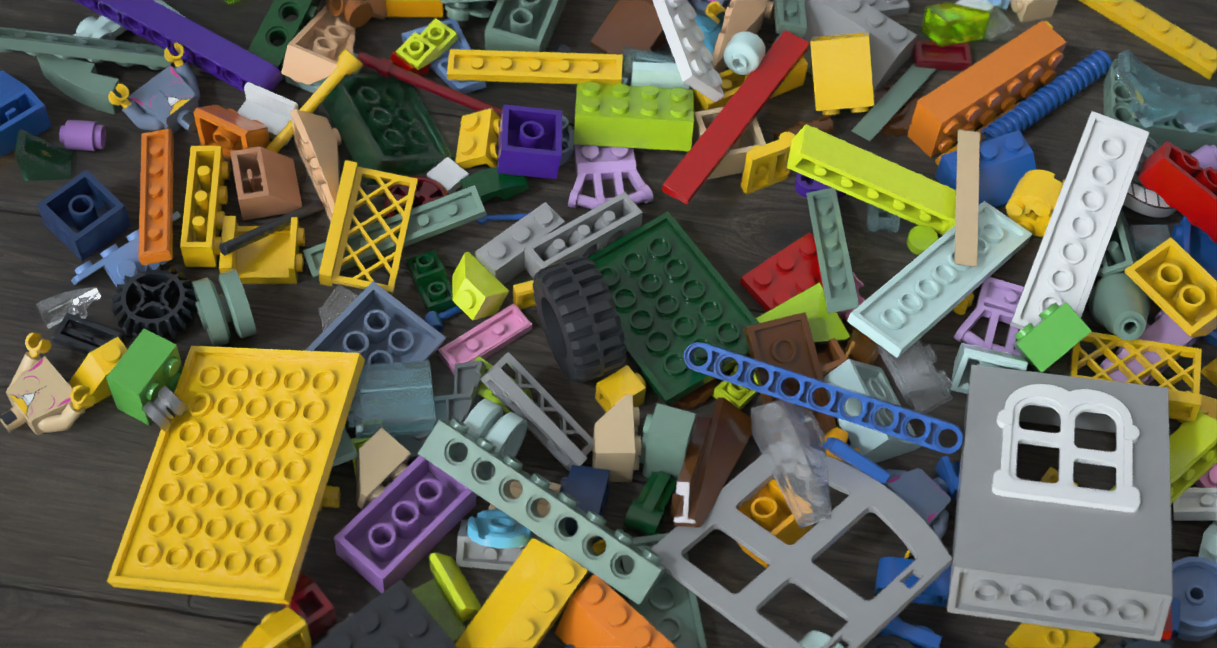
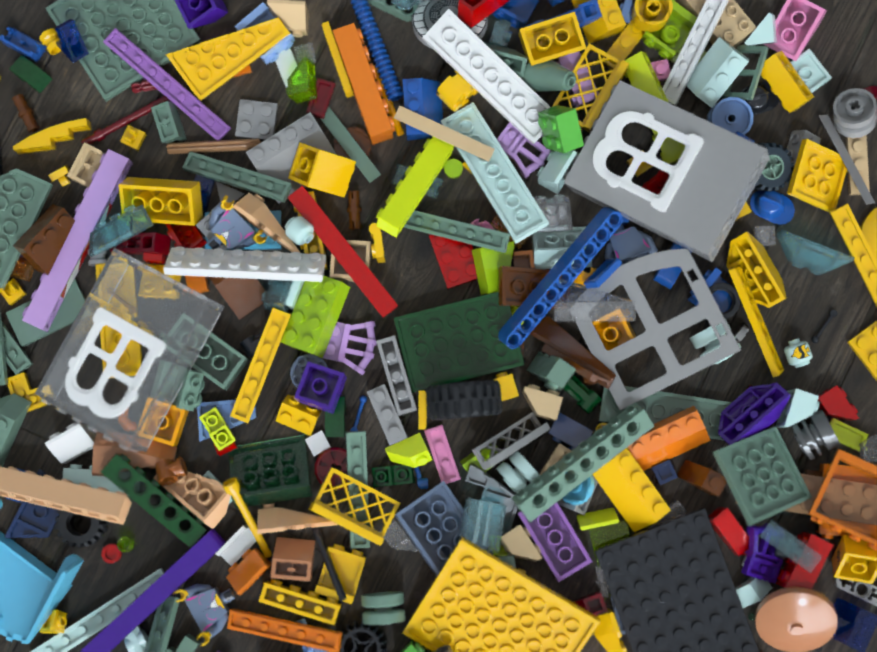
camera: 65 degrees left, 25 degrees up
dark red bar [357,51,502,118] -> none

